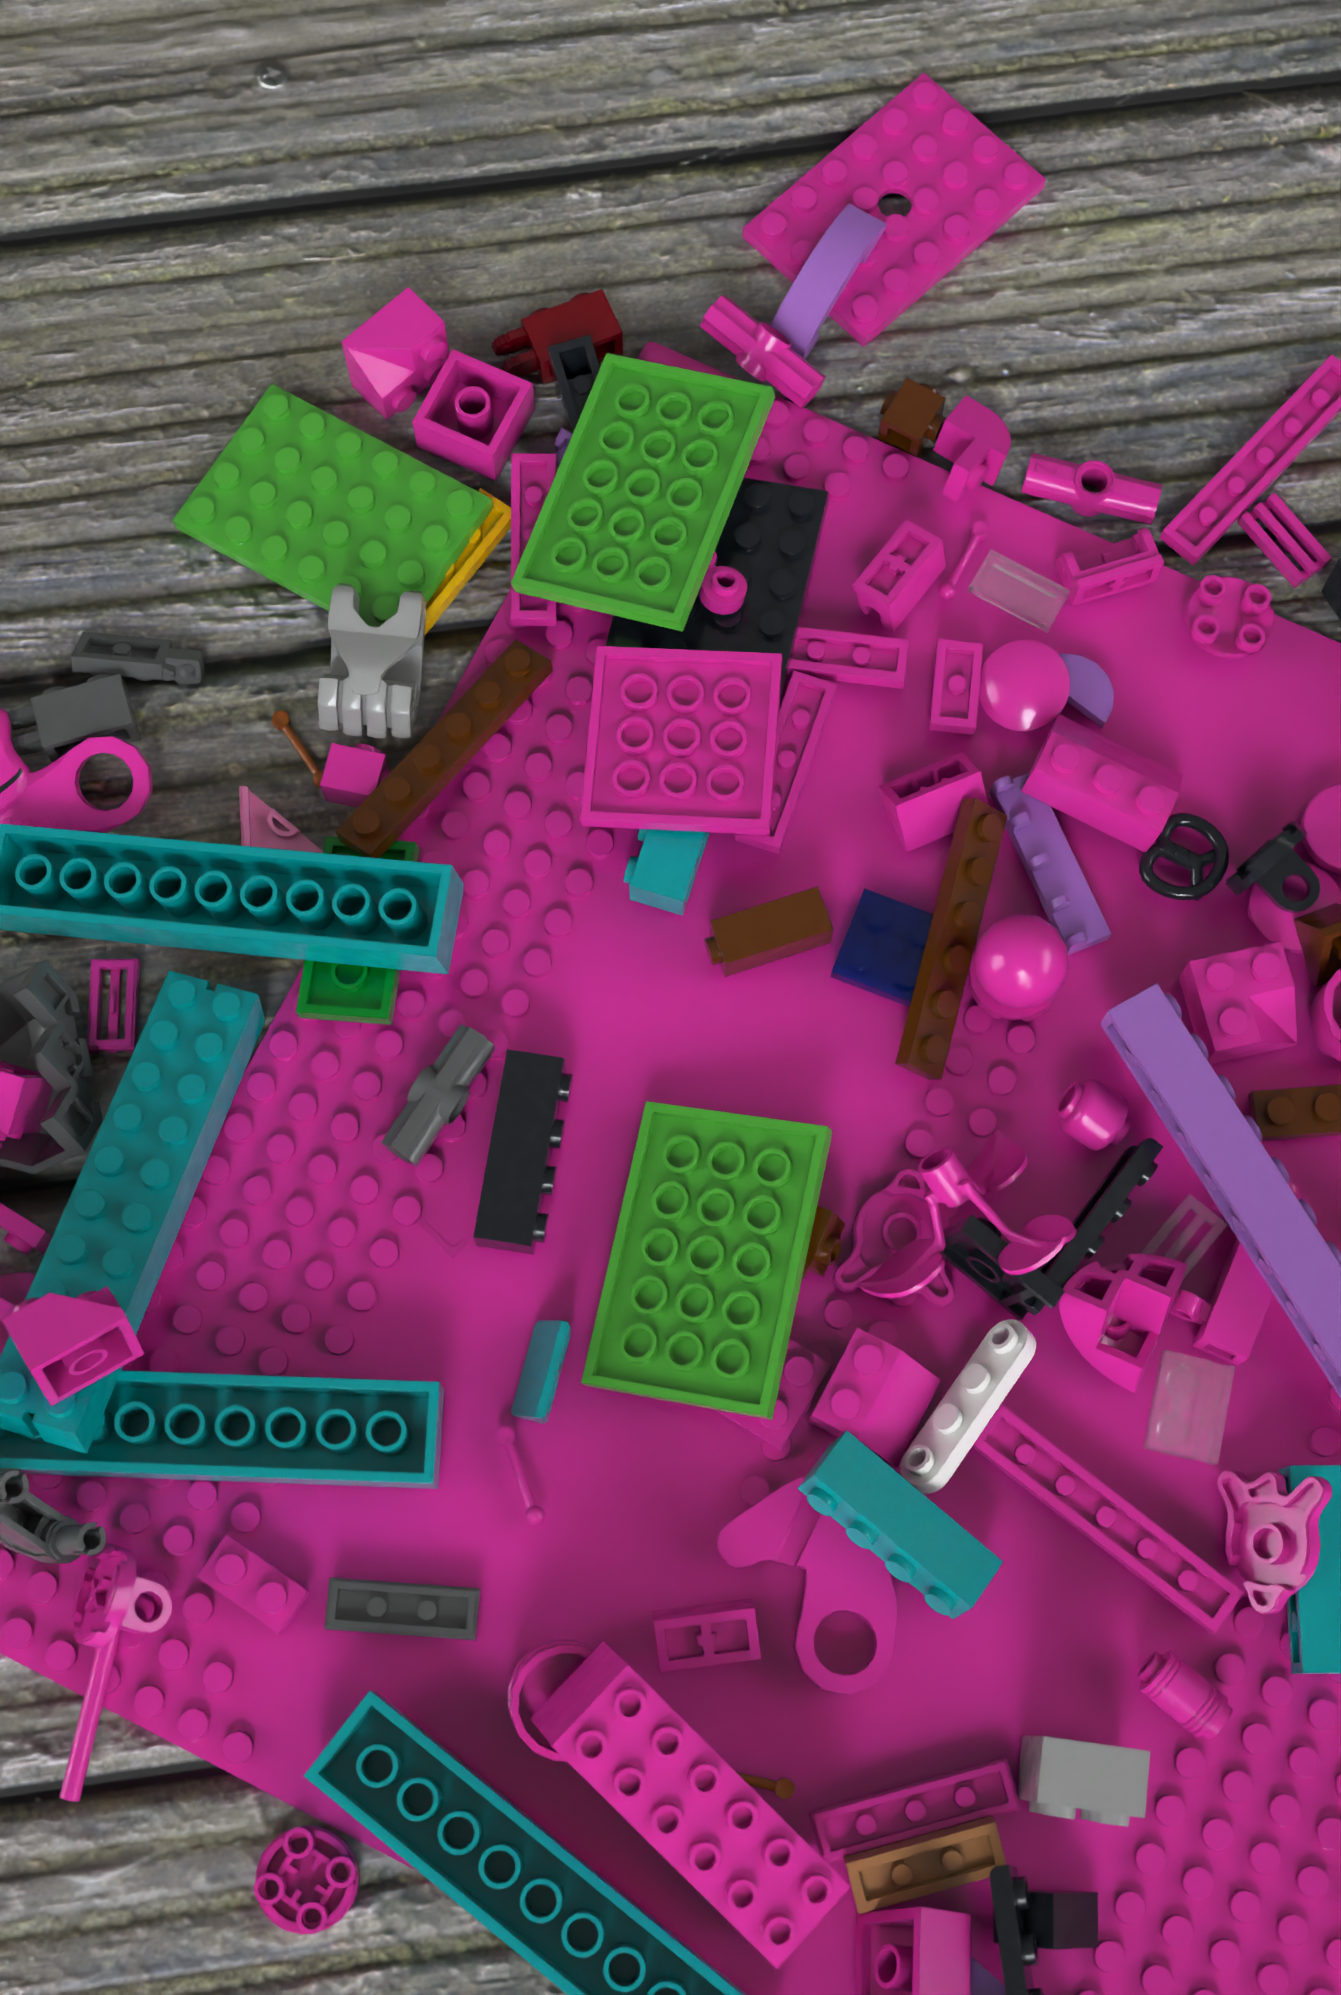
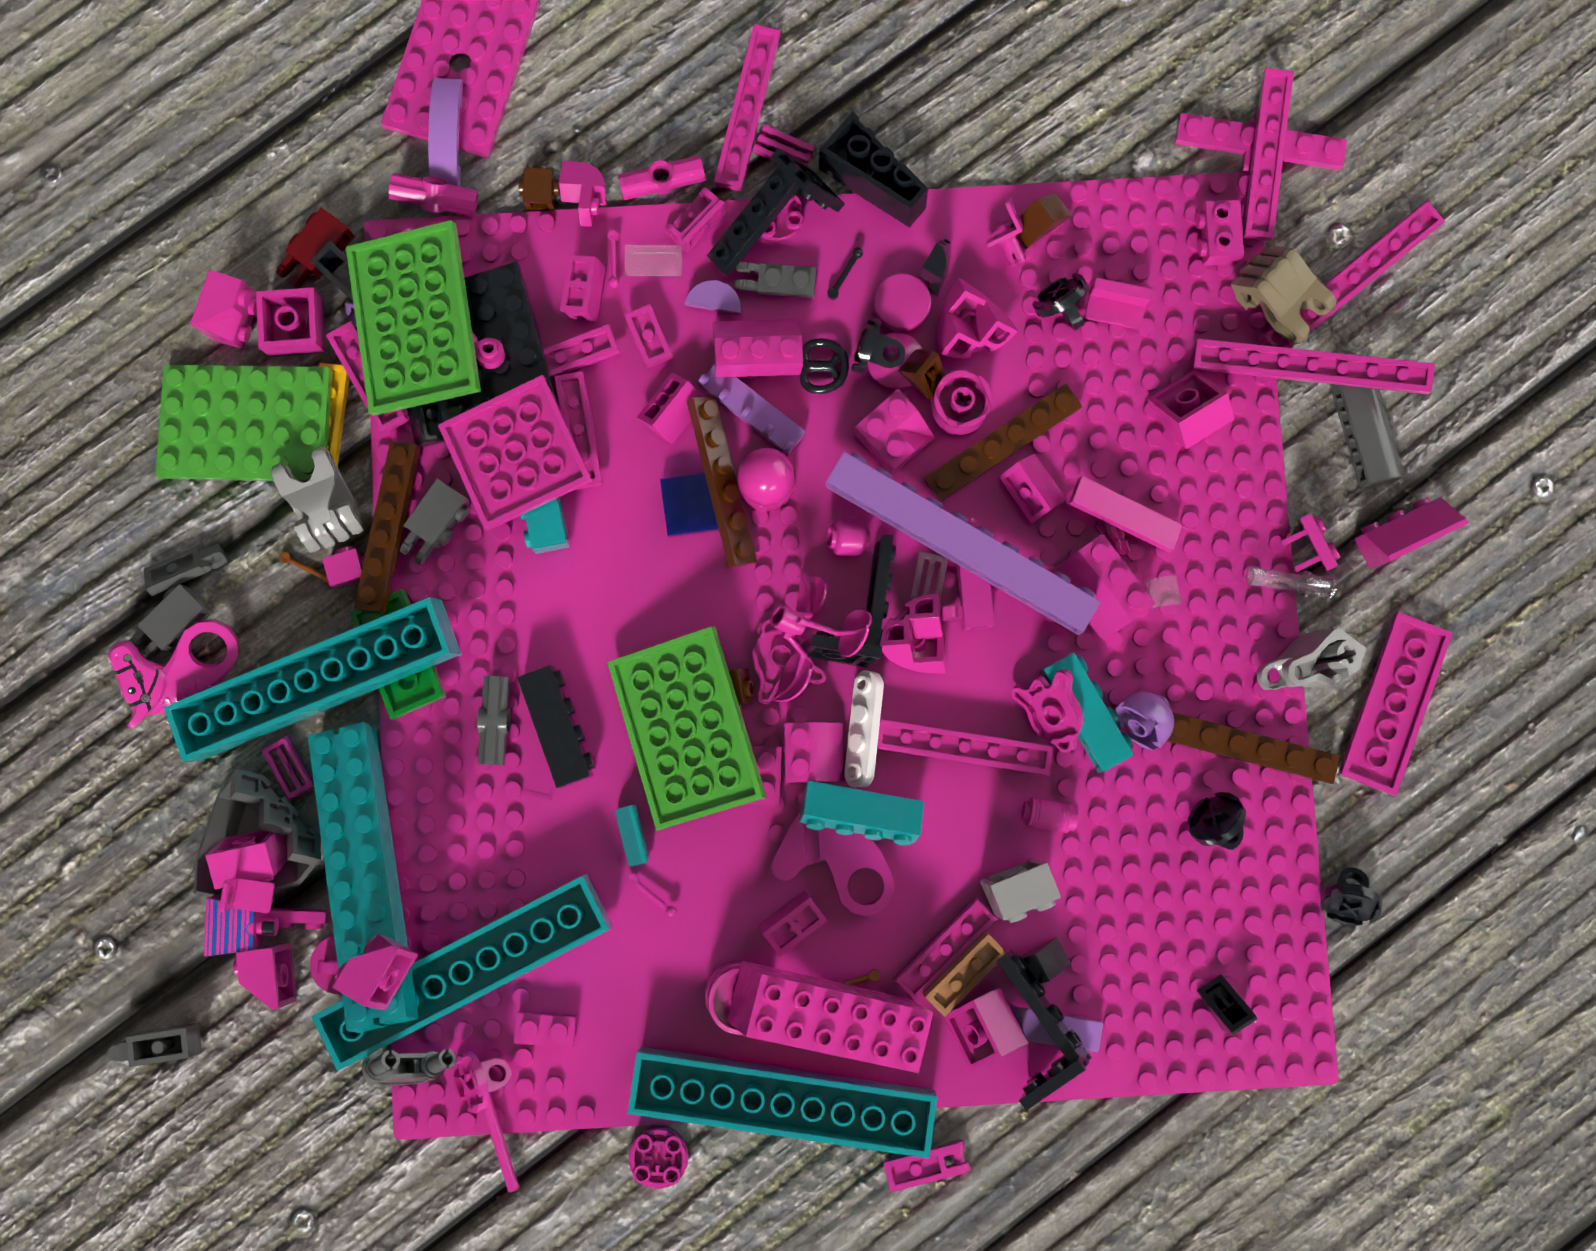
camera: 30 degrees left, 10 degrees up
bright pink tile [239,786,323,853] -> none
dark grey tile [324,1578,481,1641] -> none
reddish brown brick [704,886,833,977] -> none
dark pink dish [979,640,1070,731] -> none
clear plate [1143,1350,1235,1465] -> none
none -> dark grey hinge [399,478,471,565]
none -> black slope [407,402,445,447]
none -> black bracket [707,148,845,275]
none -> dark grey hinge [735,262,816,298]
none -> black hinge [827,247,863,300]

